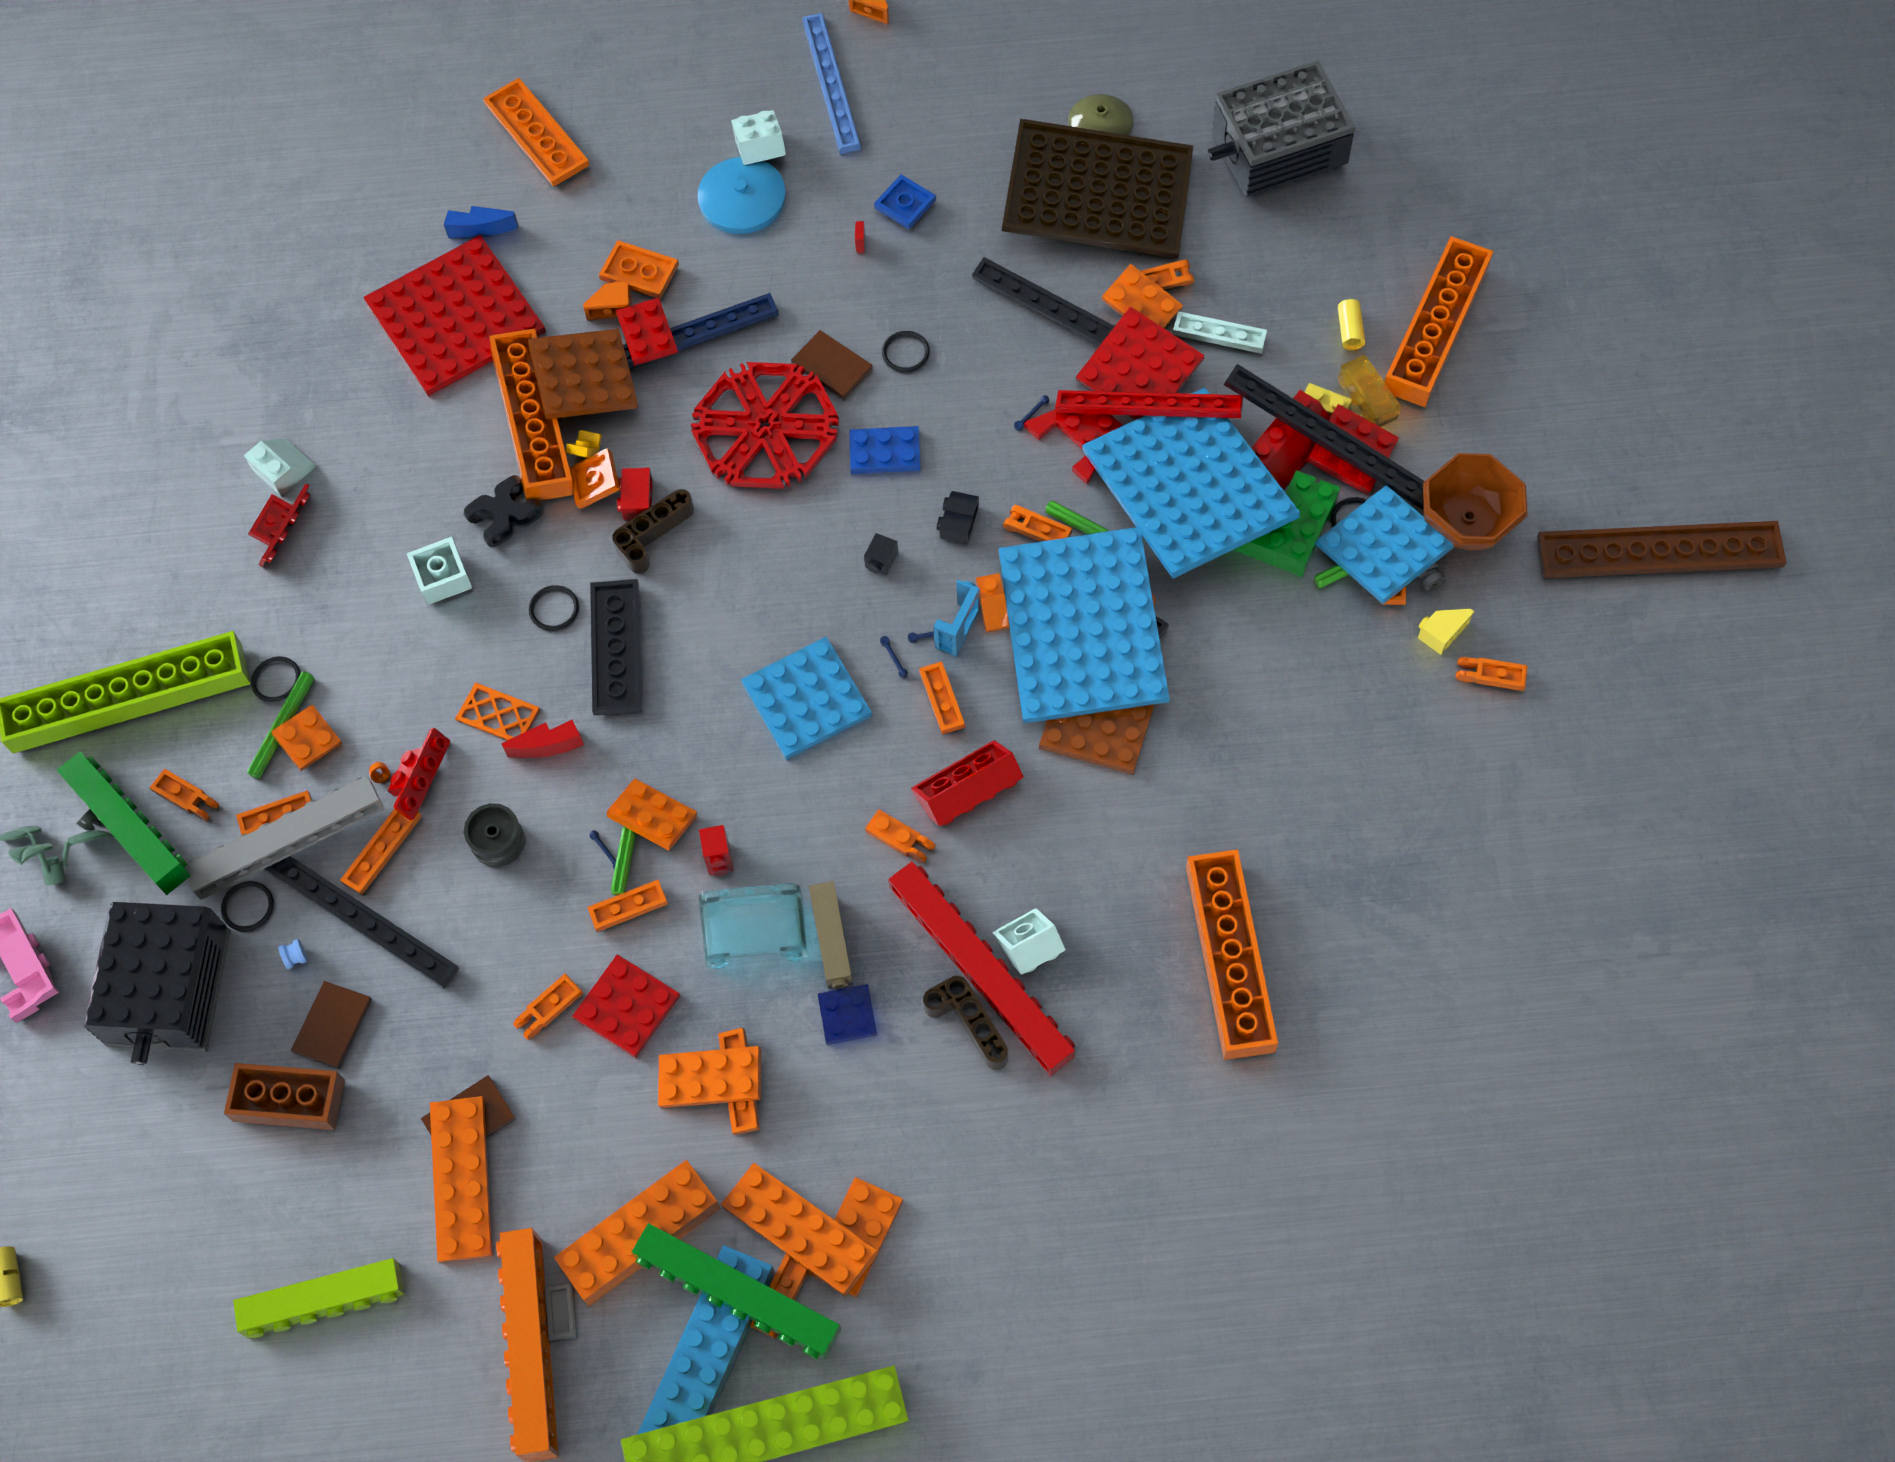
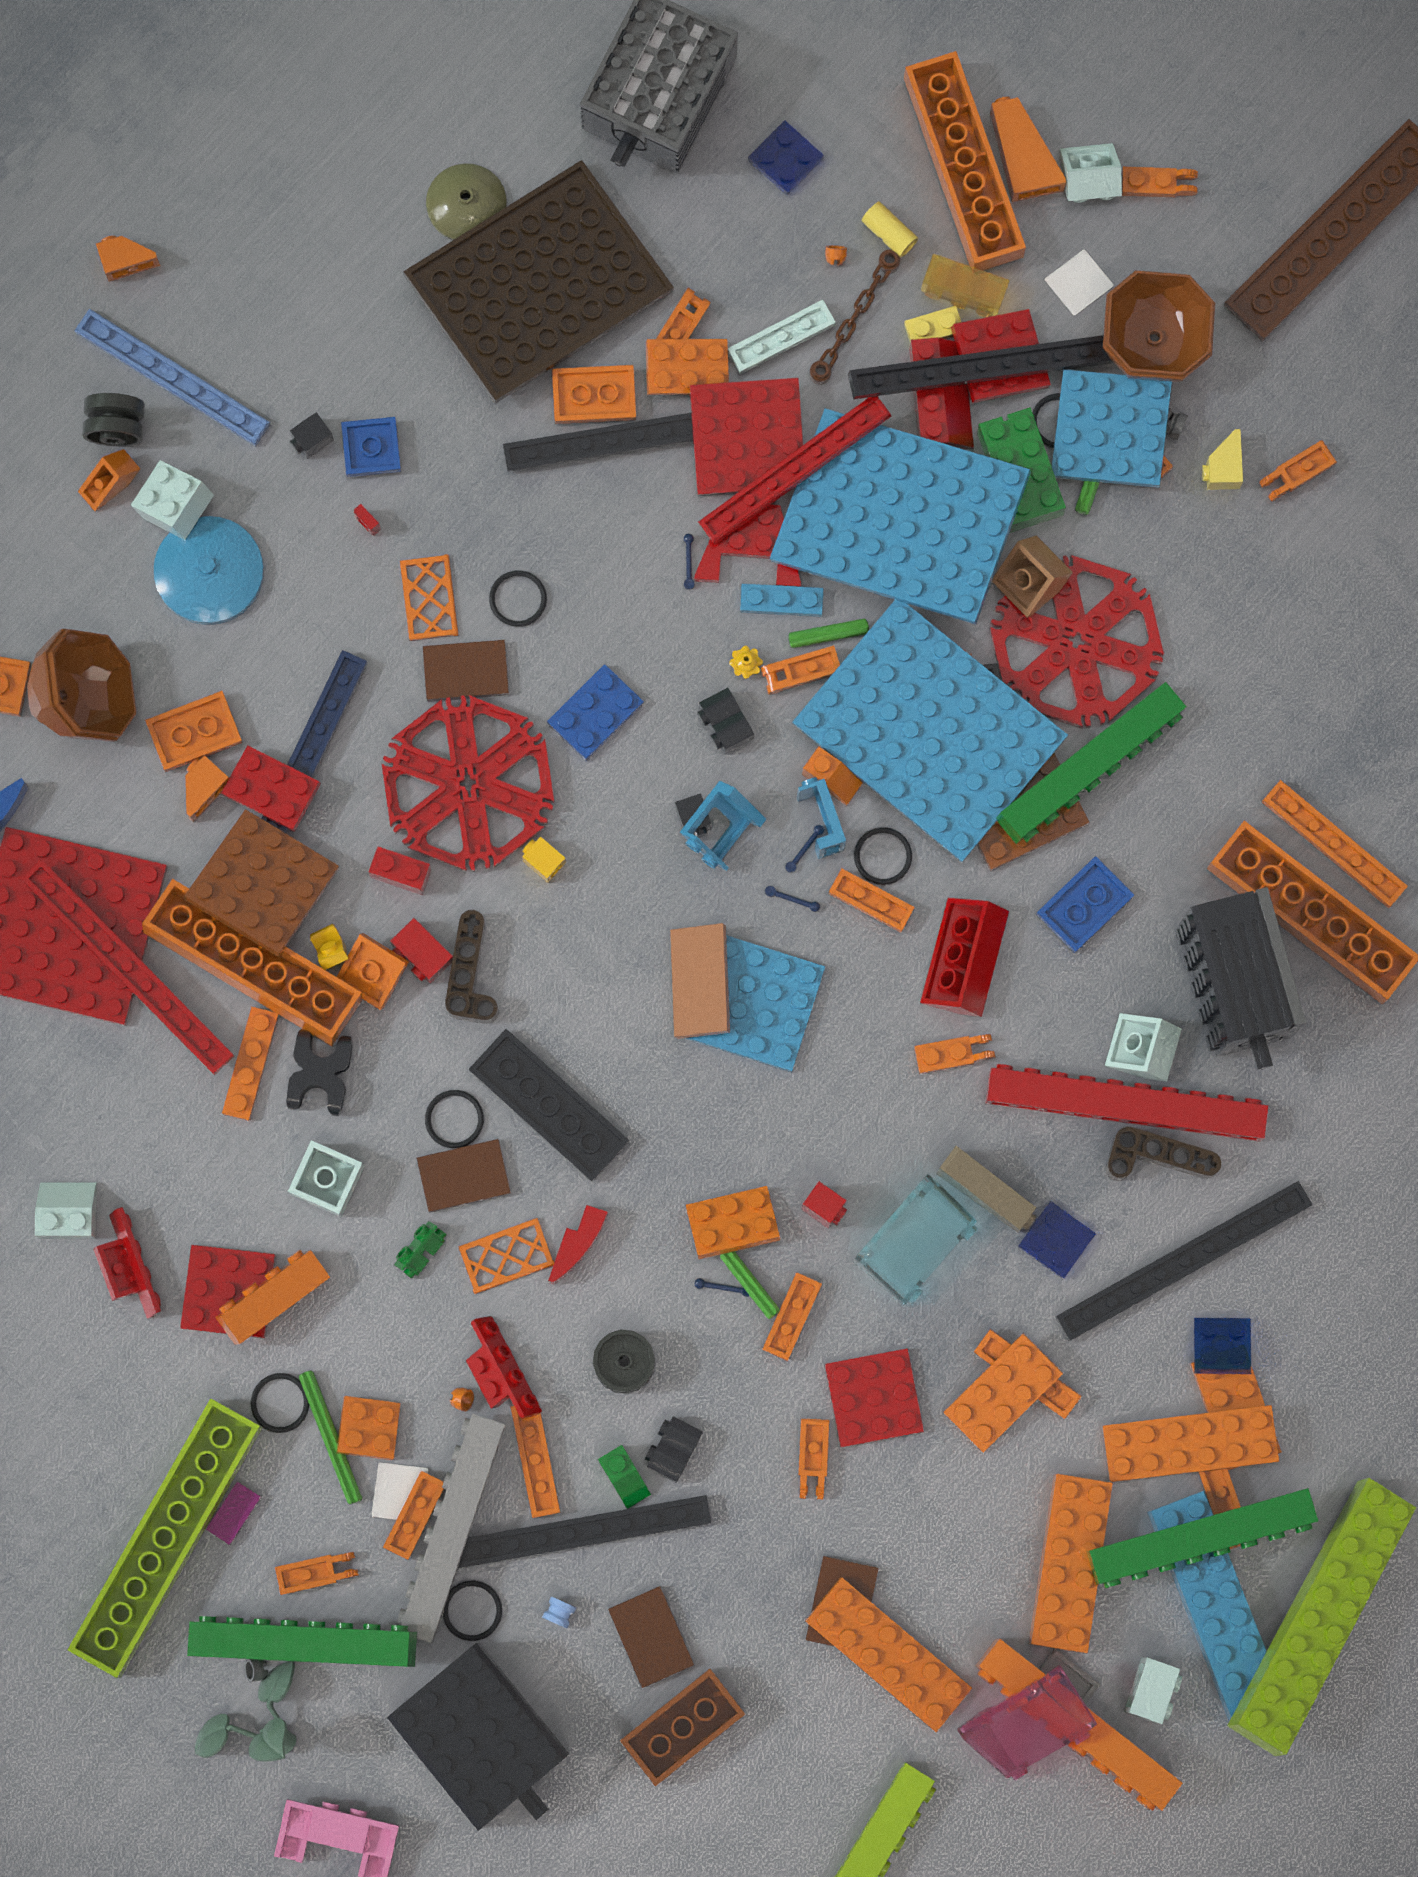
camera: 50 degrees left, 15 degrees up
none -> red plate [21,859,234,1075]
none -> dark orange rock [27,629,136,742]
none -> orange slope [78,449,140,511]
none -> pearl dark grey wheel [82,393,145,447]
none -> red plate [180,1245,276,1339]
none -> magenta tile [206,1482,262,1545]
none -> orange brick [215,1249,330,1345]
none -> orange plate [222,1006,279,1122]
none -> black brick [289,412,334,459]
none -> red brick [369,846,432,895]
none -> white sticker [372,1462,429,1520]
none -> green hinge [394,1221,446,1279]
none -> orange window [400,554,458,641]
none -> reddish brown tile [417,1139,511,1213]
none -> yellow brick [522,836,566,883]
none -> orange plate [552,365,636,424]
none -> green slope [598,1445,651,1509]
none -> black brick [644,1416,703,1483]
none -> nougat tile [670,923,730,1039]
none -> dark azure window [680,781,766,871]
none -> yellow plant [729,646,763,679]
none -> dark azure plate [740,584,823,617]
none -> clear blue plate [748,120,824,196]
none -> reddish brown piece [810,249,900,385]
none -> orange hinge [825,245,847,266]
none -> black tyre [854,827,912,885]
none -> clear pink windscreen [957,1665,1097,1781]
none -> red plate [989,555,1164,728]
none -> orange slope [990,97,1066,202]
none -> medium nougat slope [992,535,1073,618]
none -> green brick [996,682,1187,844]
none -> blue plate [1036,856,1134,953]
none -> white sticker [1045,250,1114,315]
none -> black plate [1055,1181,1312,1341]
none -> light aqua slope [1060,143,1122,203]
none -> orange hinge [1122,166,1198,198]
none -> light aqua brick [1124,1657,1182,1724]
none -> black piece [1176,887,1306,1070]
none -> clear blue plate [1194,1318,1251,1374]
none -> orange plate [1262,780,1408,908]

